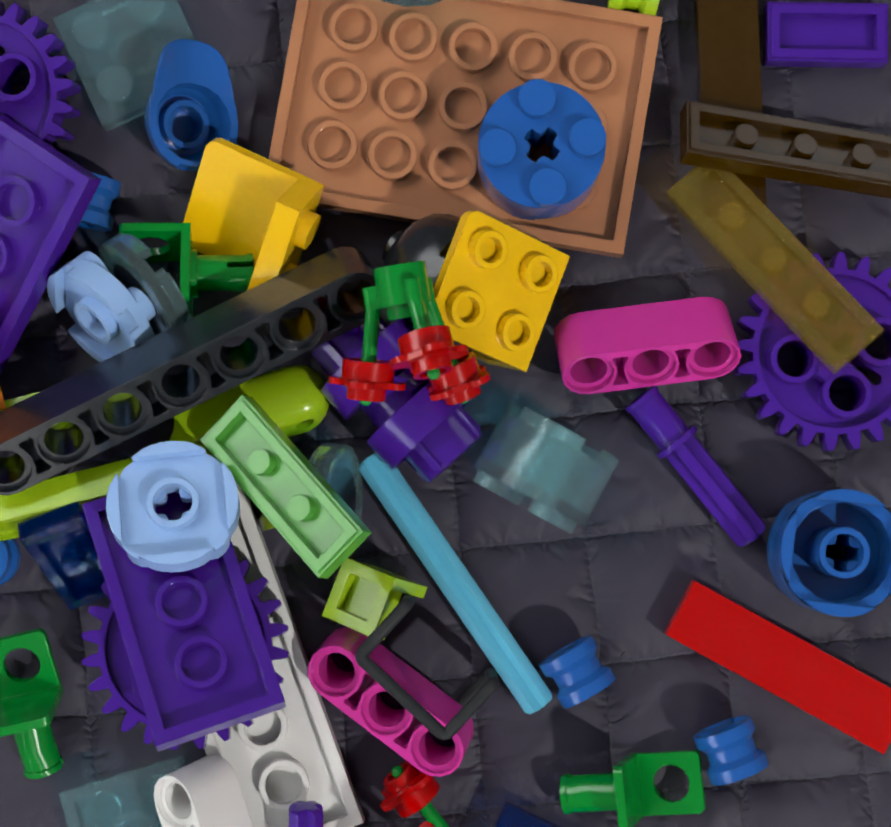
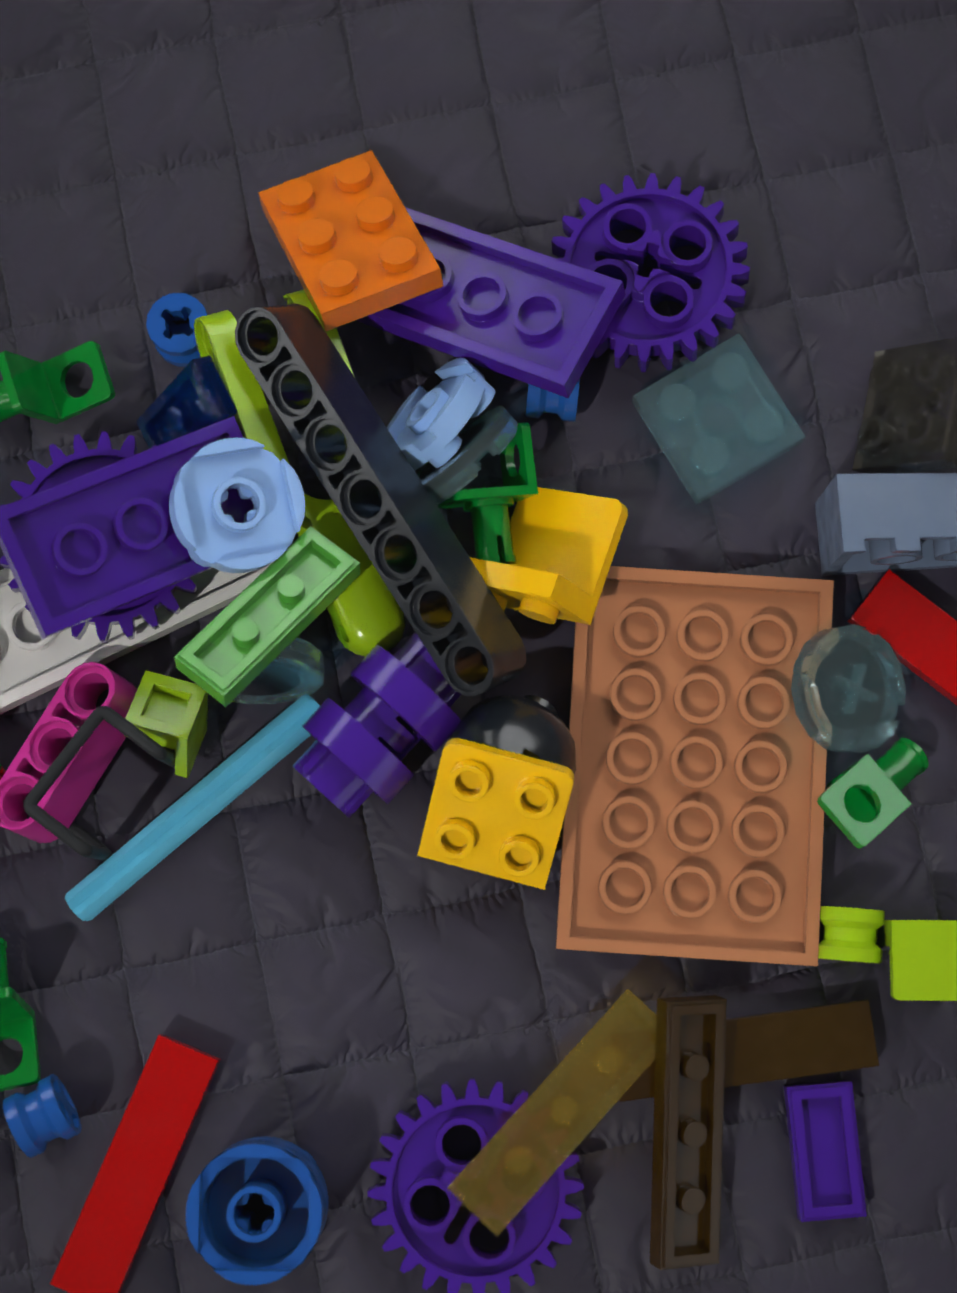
camera: 80 degrees right, 5 degrees down
blue piece [145,39,238,171] -> none
plant [328,261,491,406] -> none
clear light blue brick [473,401,620,535] -> none
blue brick [477,79,607,220] -> none
blue wheel [538,634,616,709] -> none
dark pink beam [554,297,741,394] -> none
dark purple axle [625,386,766,547] -> none

